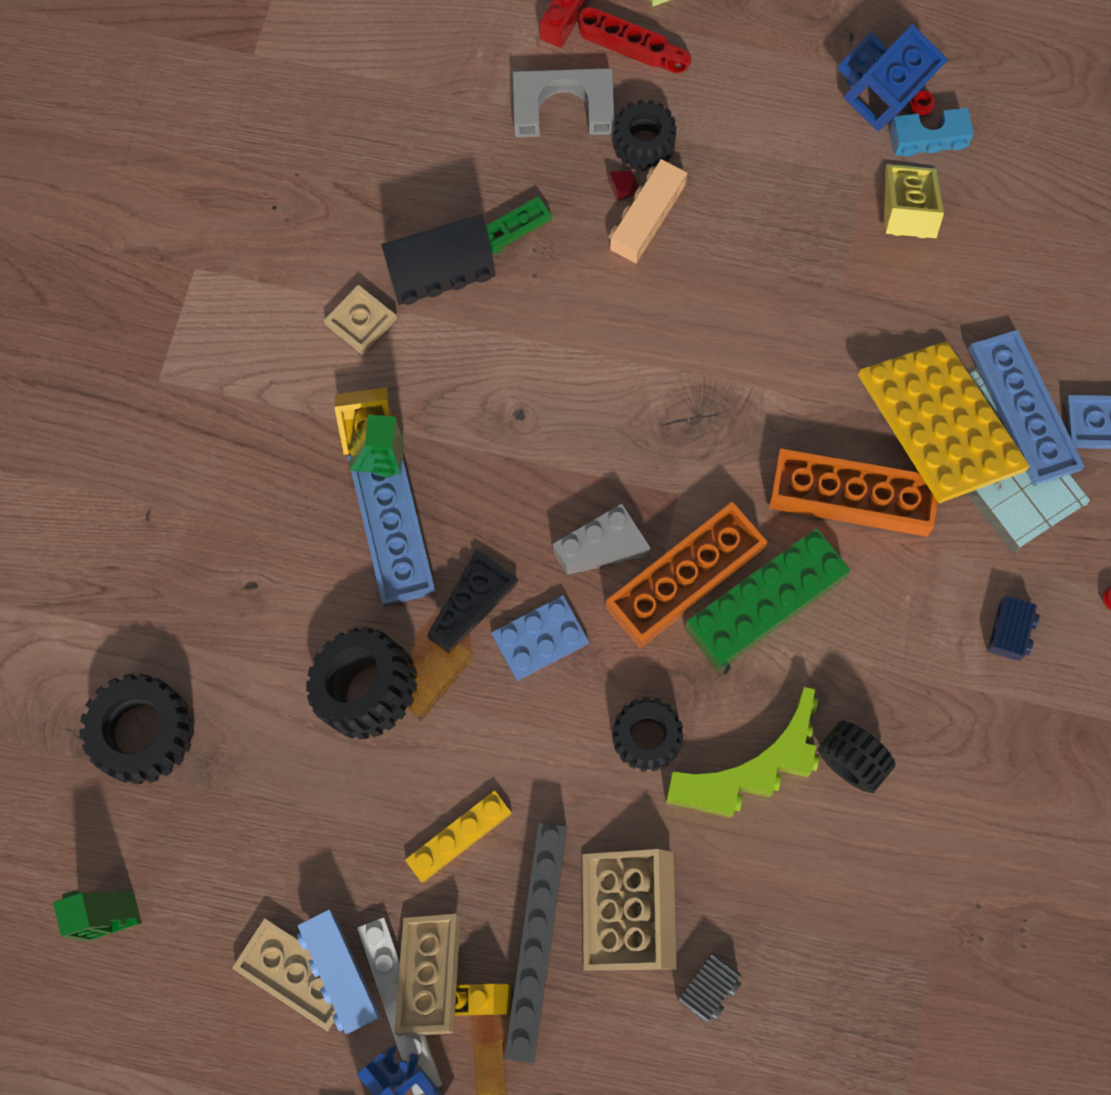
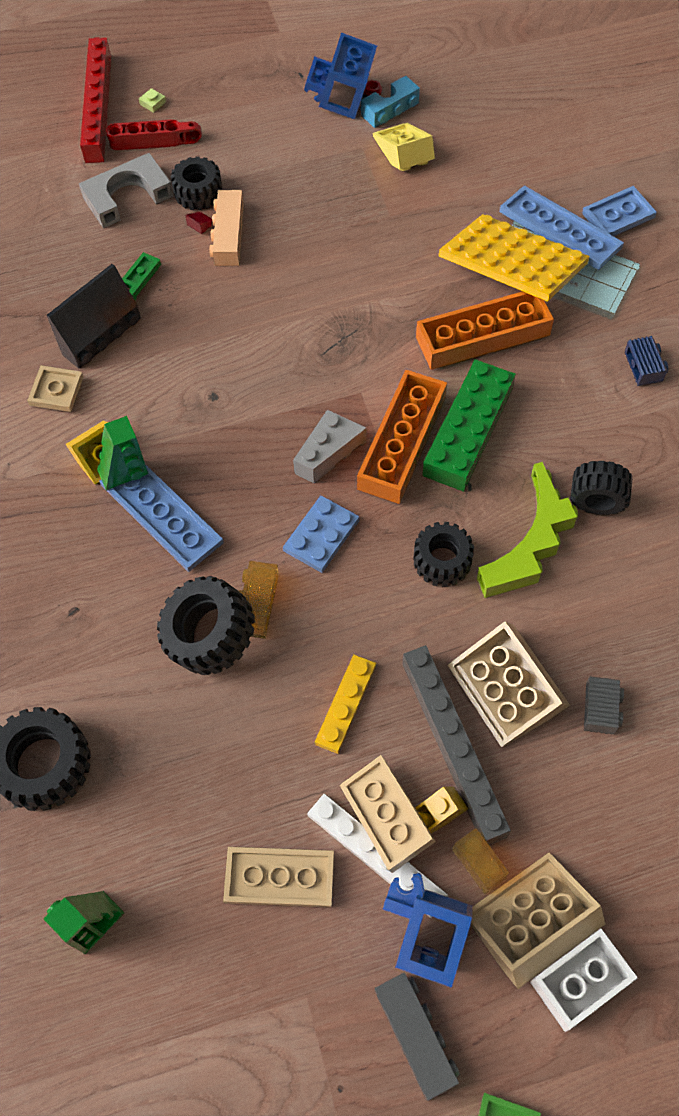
camera: 30 degrees left, 10 degrees down
light blue brick [297,910,381,1034] -> none
black wing [428,549,518,654] -> none

